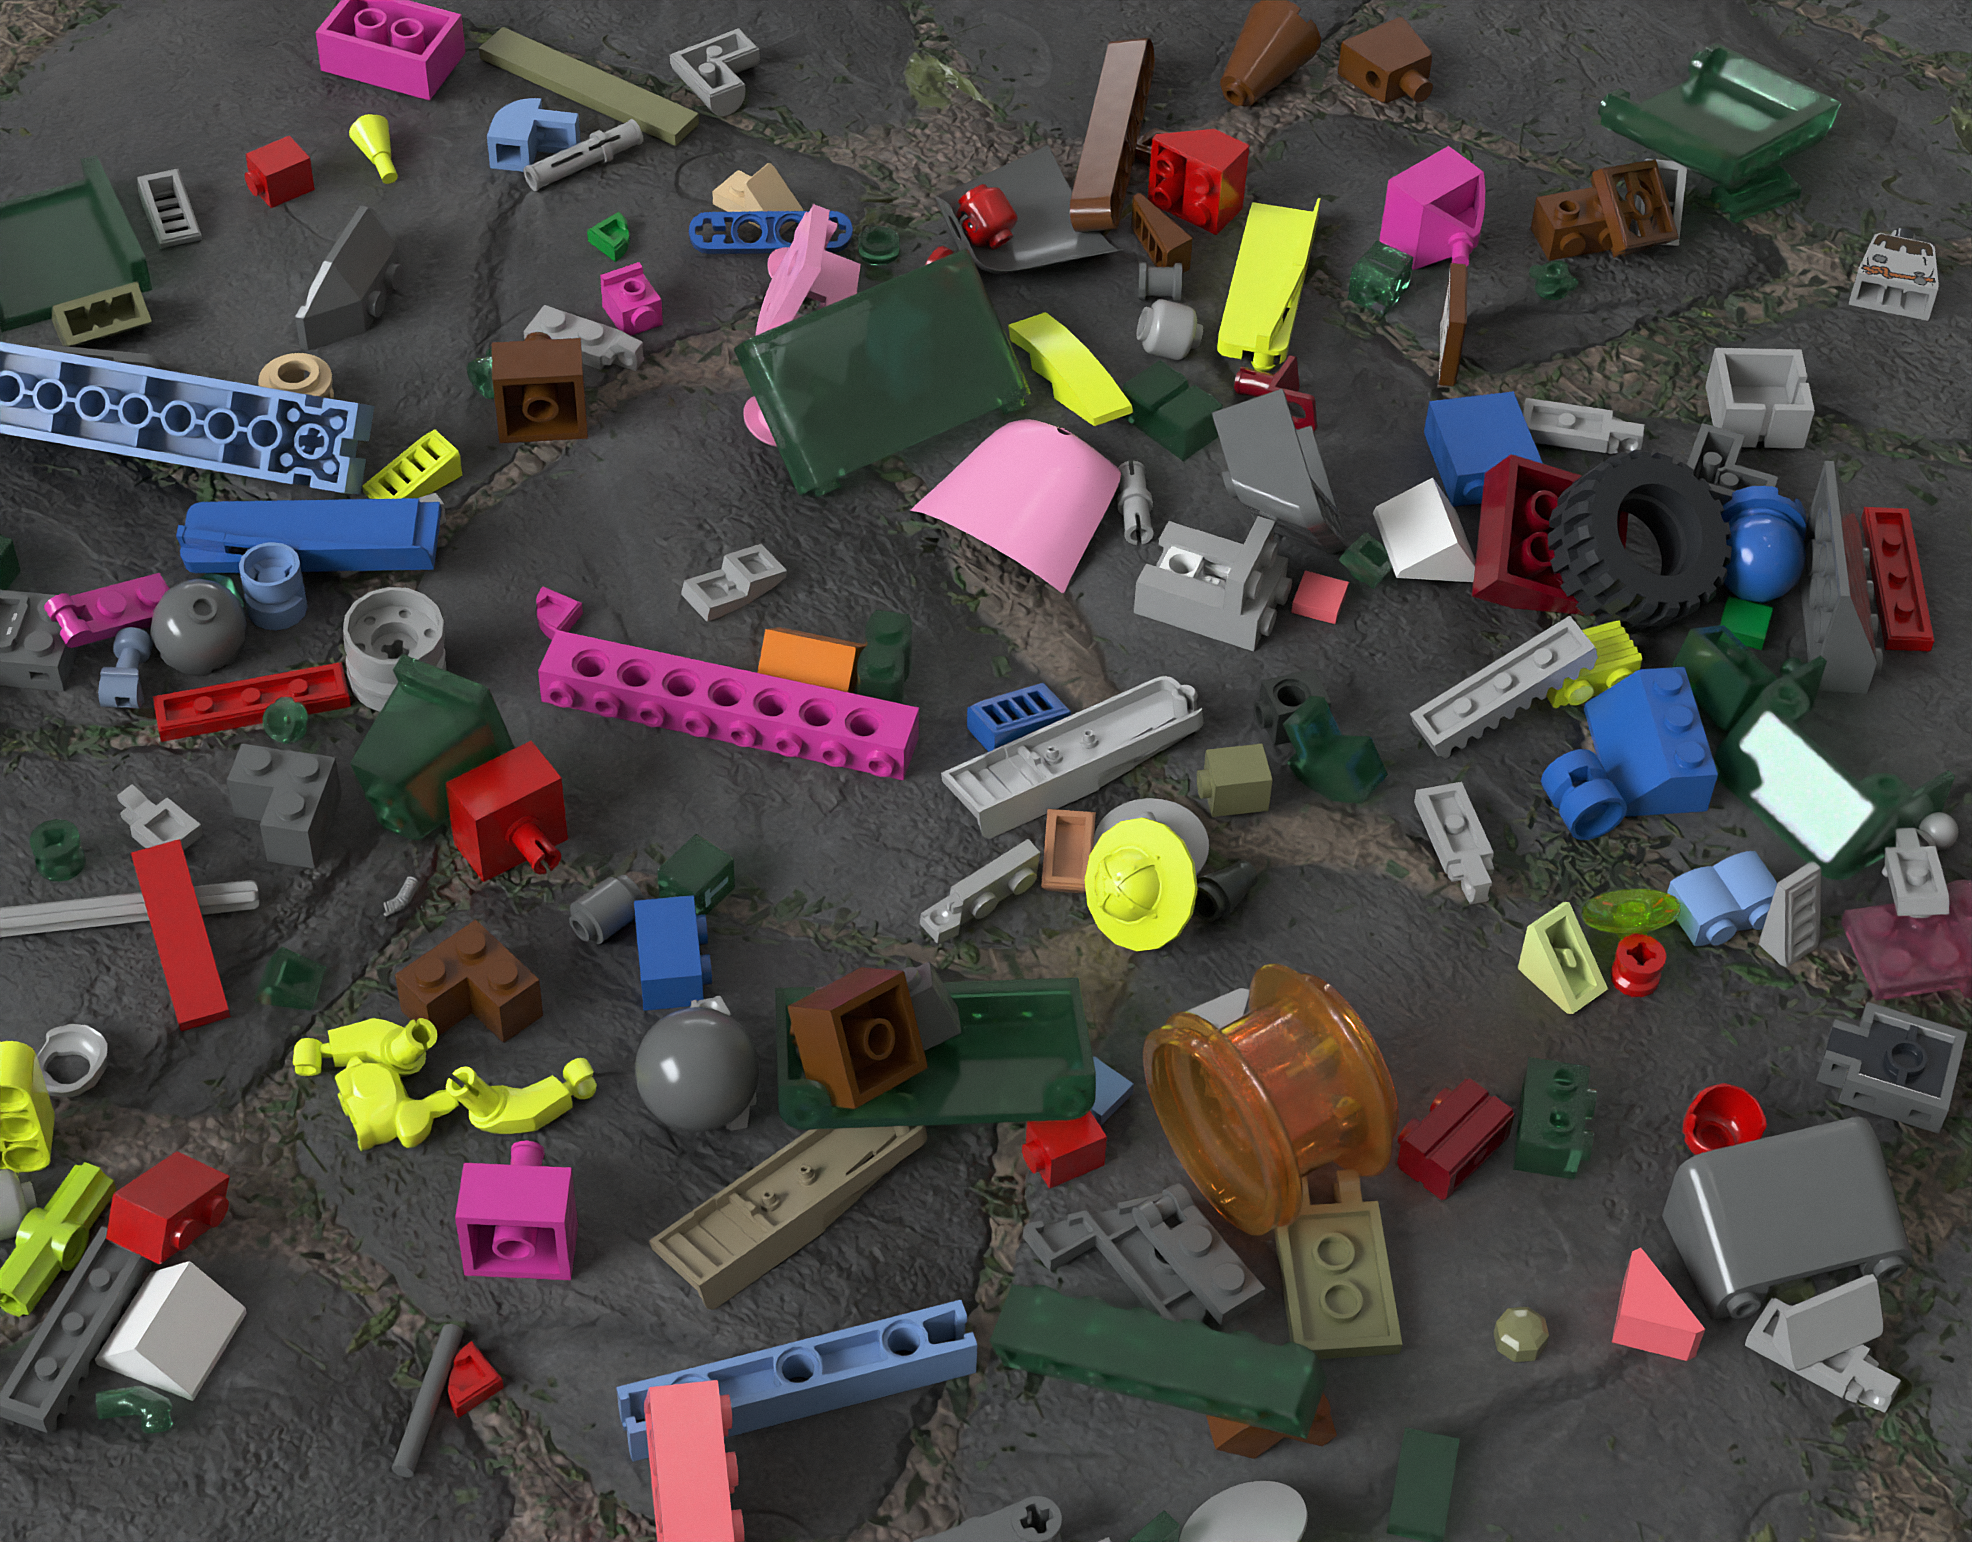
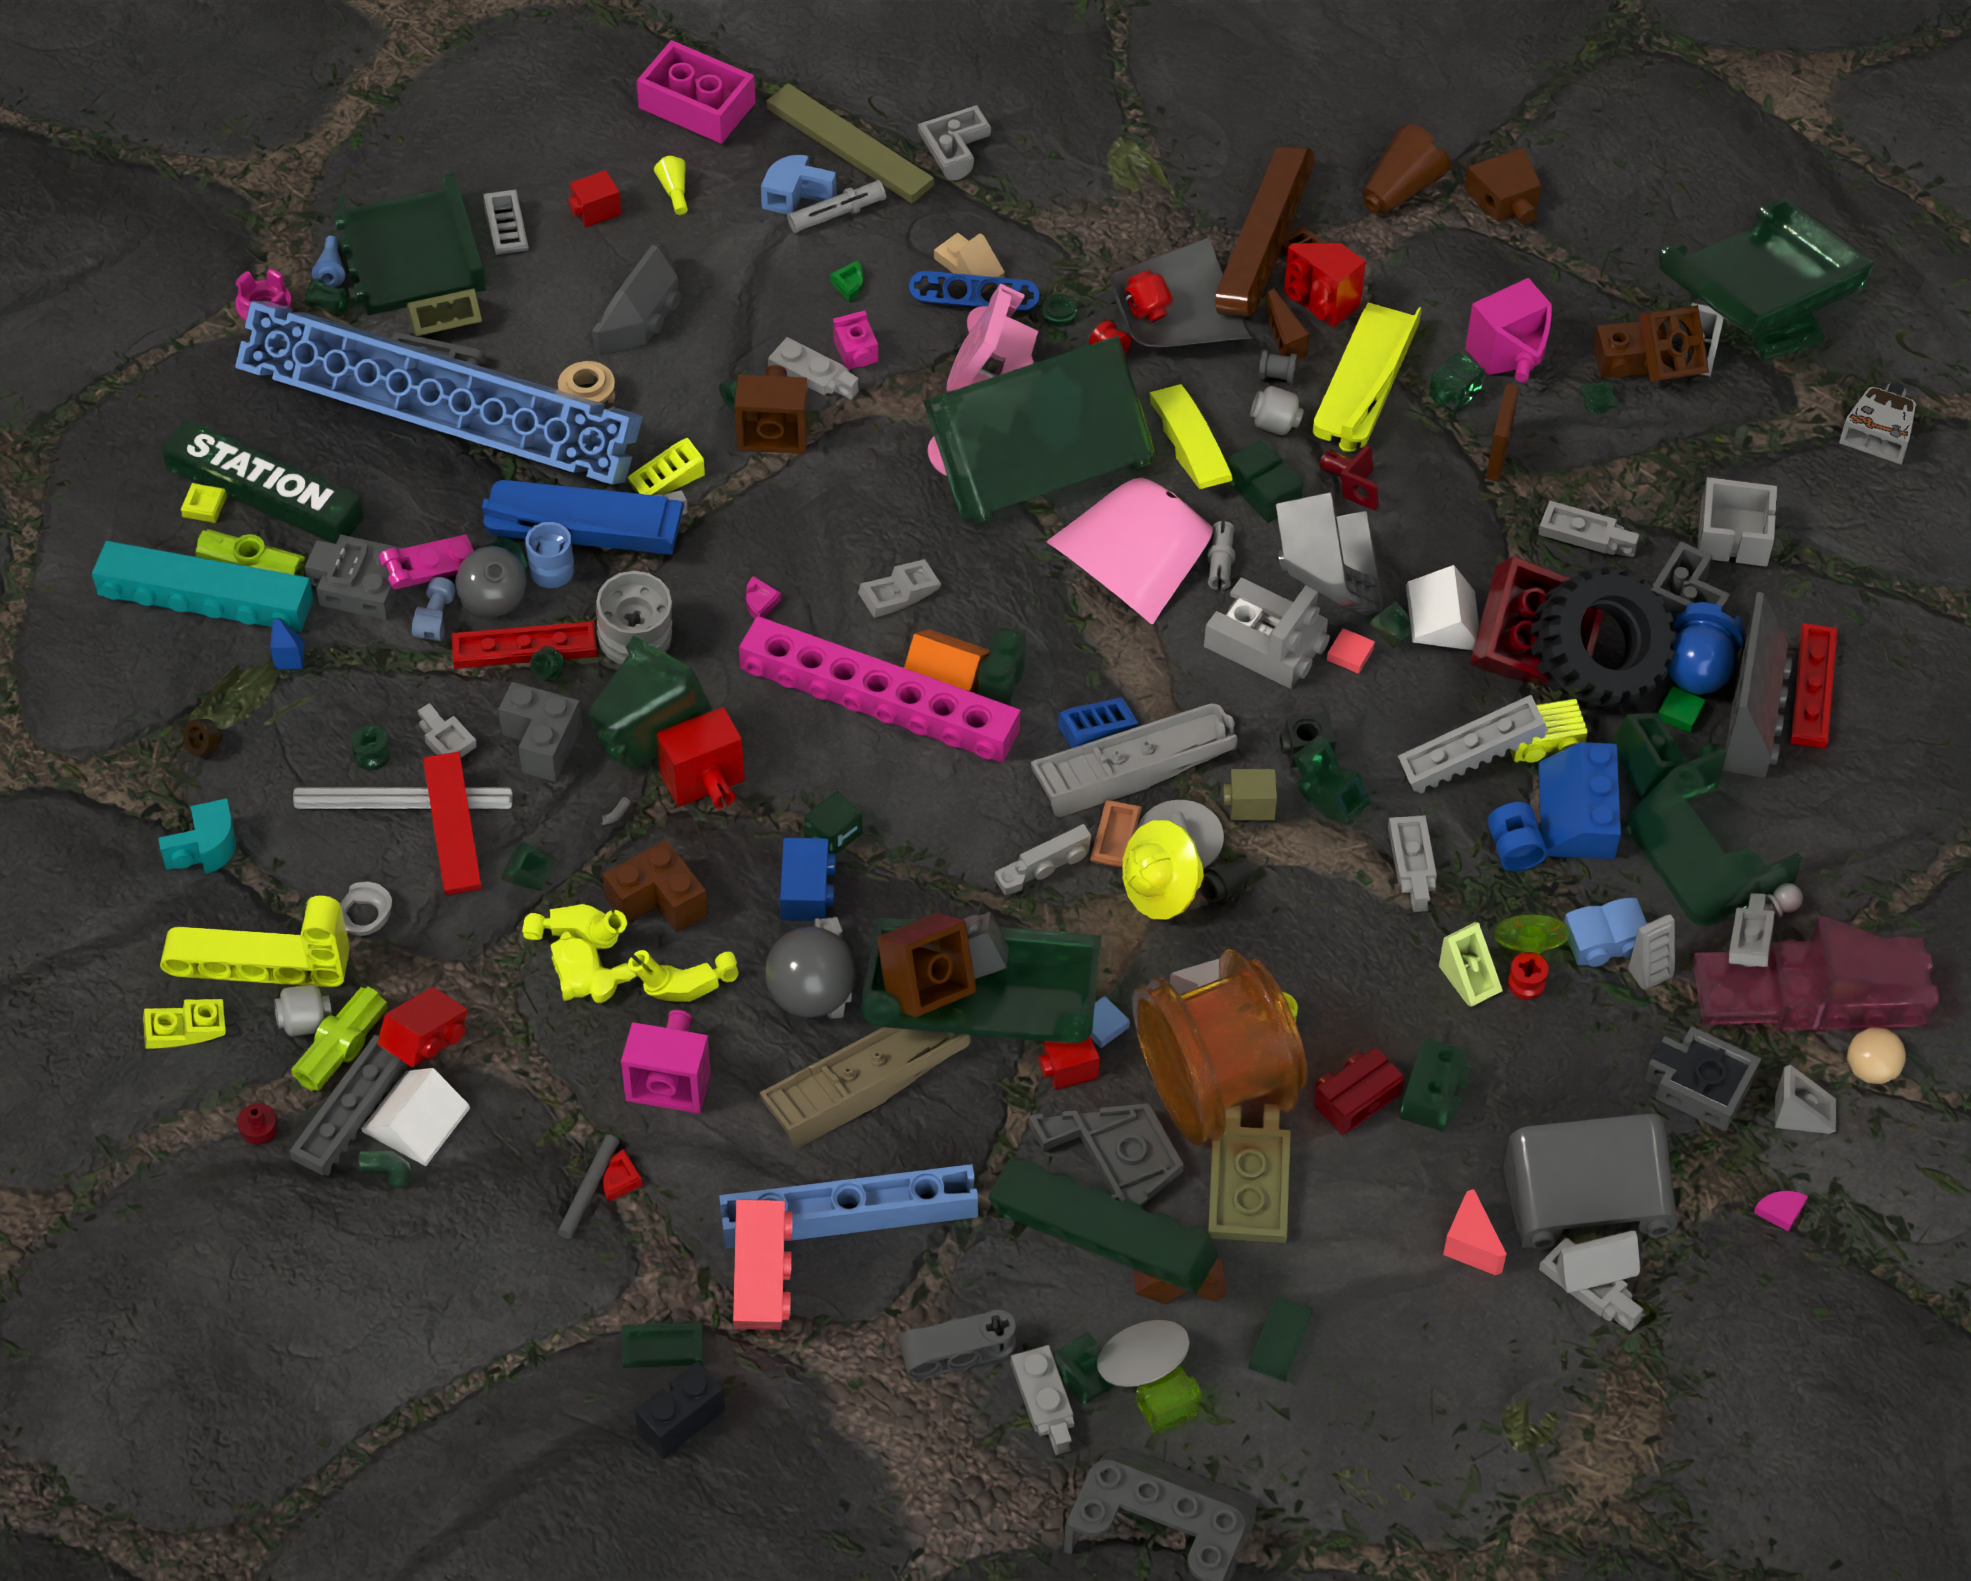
camera: 10 degrees right, 5 degrees up
dark grey brick [569,875,644,944] -> none
dark grey plate [1132,1182,1265,1325] -> none
blue brick [1424,391,1543,507] -> none
olive tile [1494,1307,1549,1362] -> none
red hair [1682,1083,1767,1155] -> none

